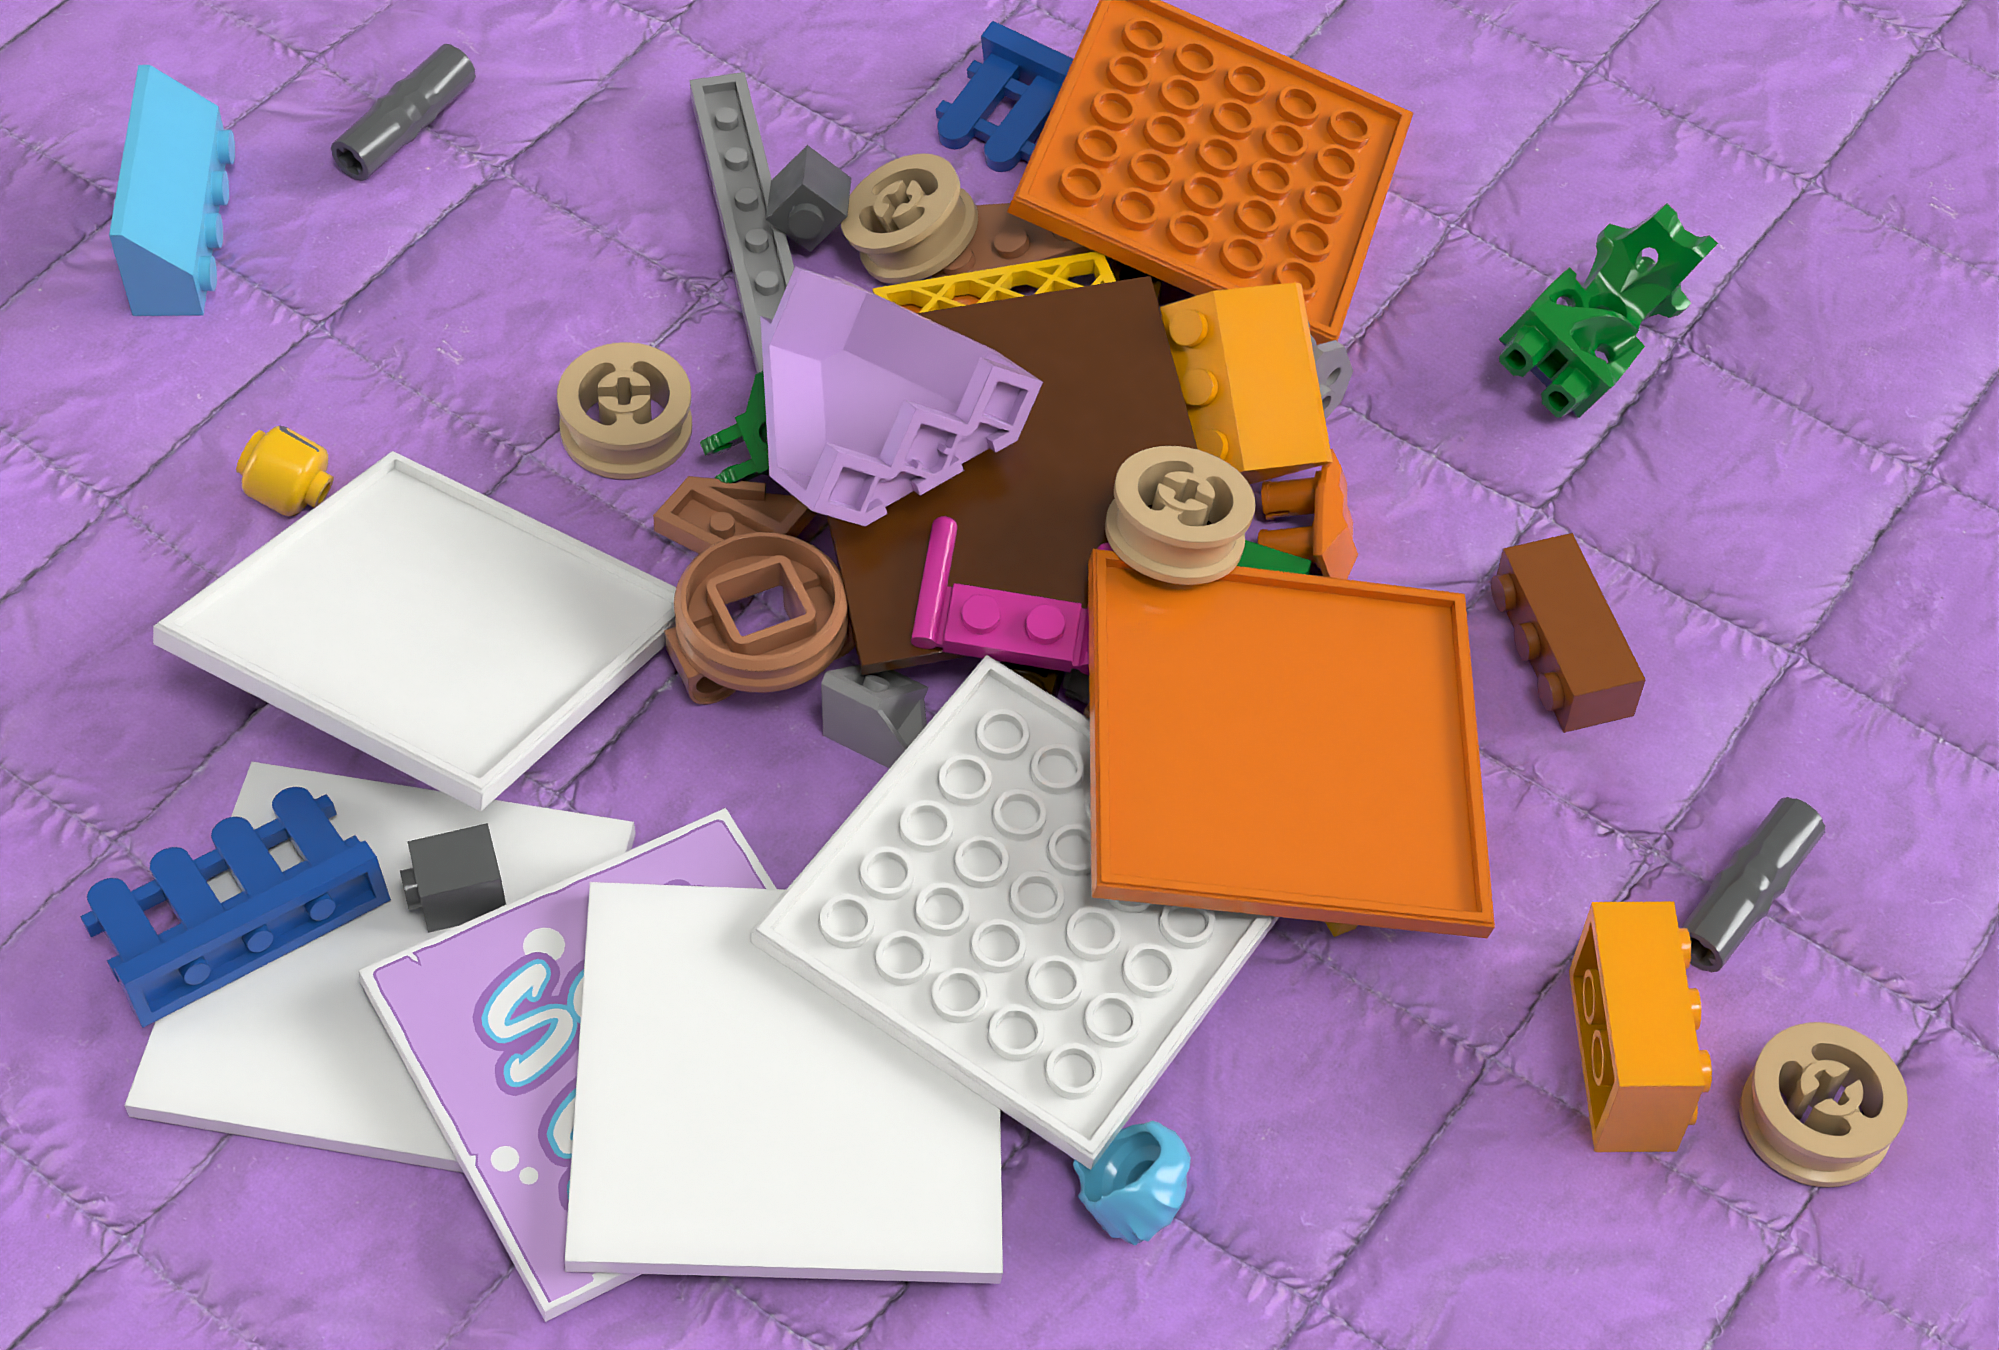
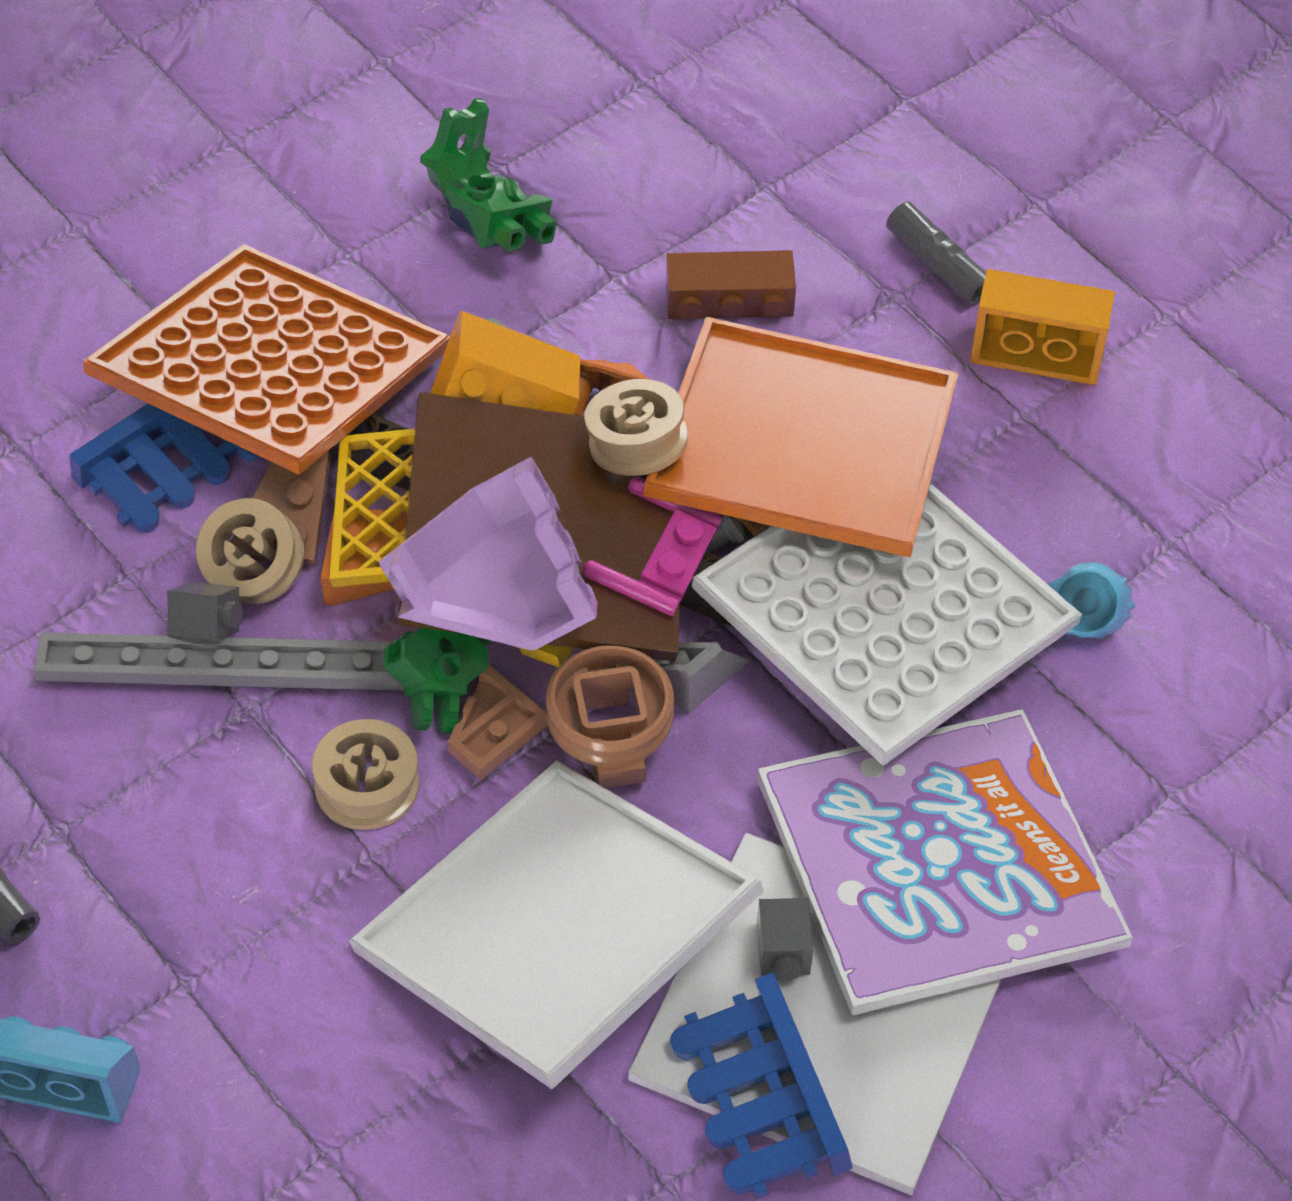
camera: 75 degrees left, 0 degrees up
yellow head [236,425,334,516] -> none
white tile [565,882,1003,1284] -> none
tan wheel [1739,1022,1908,1187] -> none

